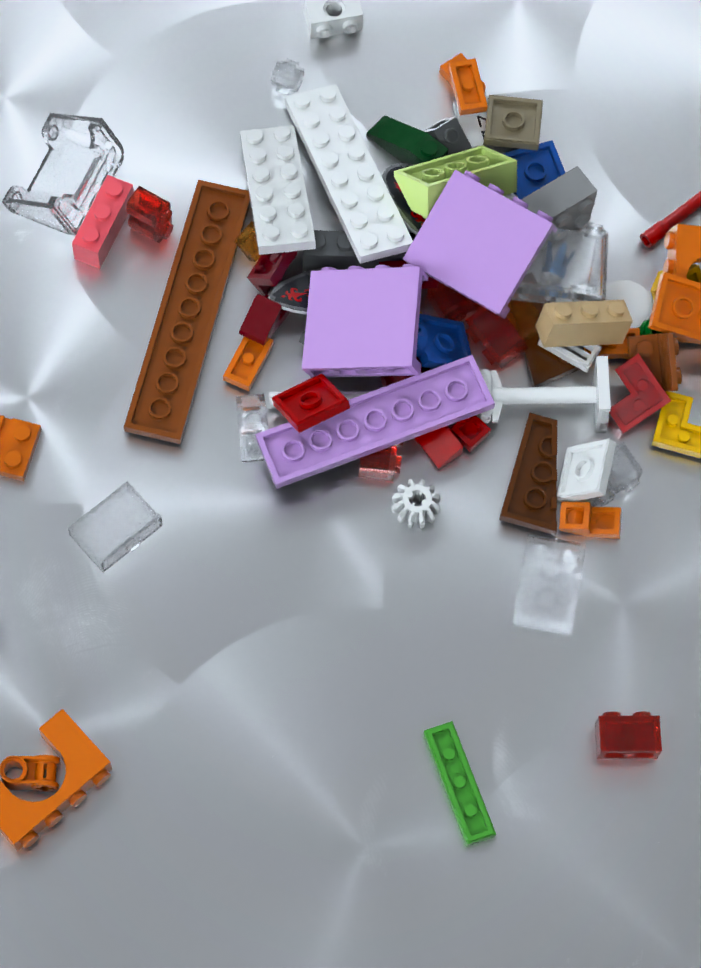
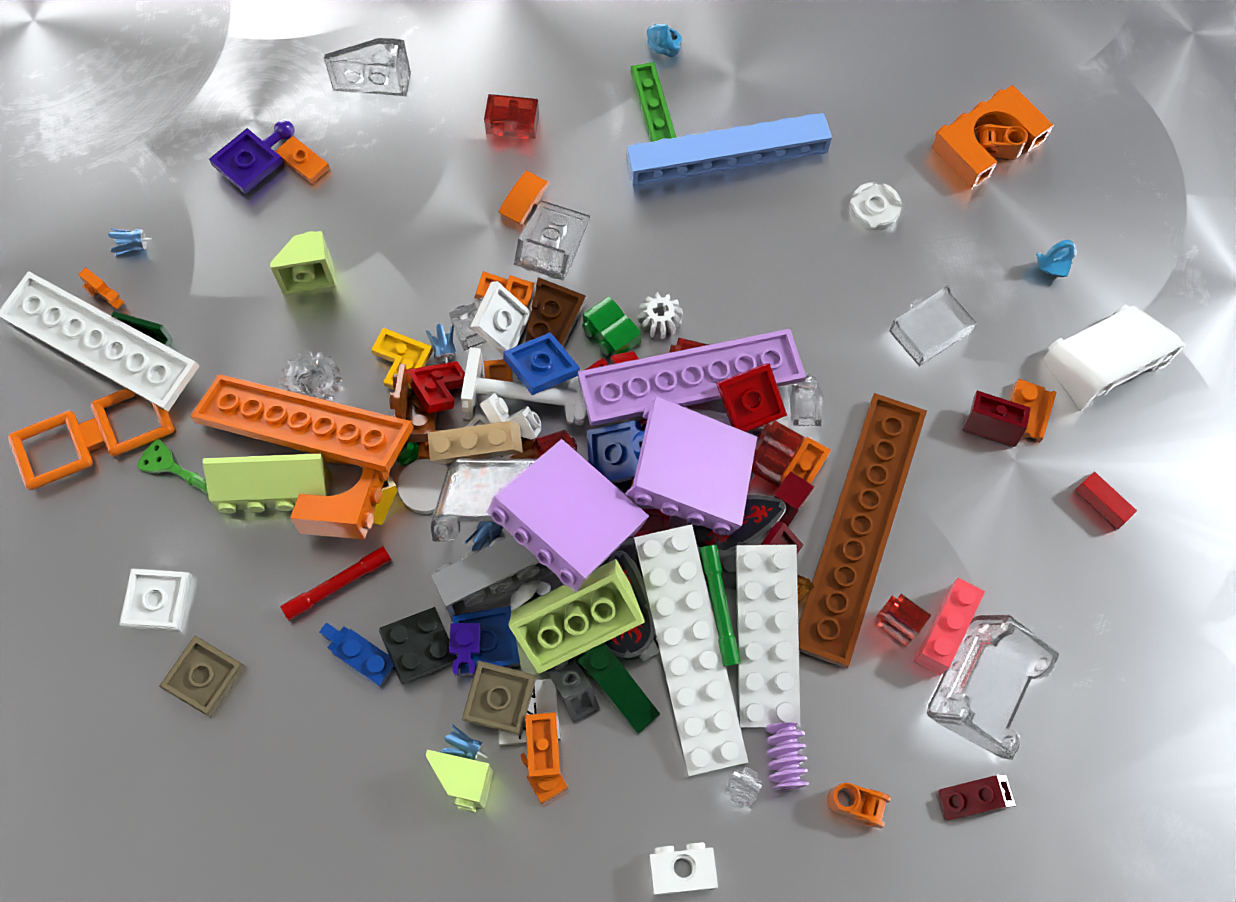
camera: 170 degrees left, 0 degrees up
none -> blue hinge [319,622,395,688]
none -> pearl dark grey plate [379,607,457,685]
none -> flat silver piece [426,324,456,363]
none -> yellowish green slope [426,750,494,813]
none -> flat silver piece [440,724,487,760]
none -> dark purple plate [449,623,481,676]
none -> white slope [479,393,542,440]
none -> orange plate [484,359,513,382]
none -> orange slope [498,170,549,225]
none -> blue plate [503,332,580,395]
none -> green brick [582,296,641,356]
none -> light blue brick [627,113,832,186]
none -> dark azure piece [647,24,682,57]
none -> green piece [700,545,741,667]
none -> clear red brick [751,420,805,486]
none -> lavender piece [766,722,809,790]
none -> orange piece [827,782,891,828]
none -> white tile [850,182,902,230]
none -> dark red bracket [939,775,1015,820]
none -> dark red panel [963,390,1031,447]

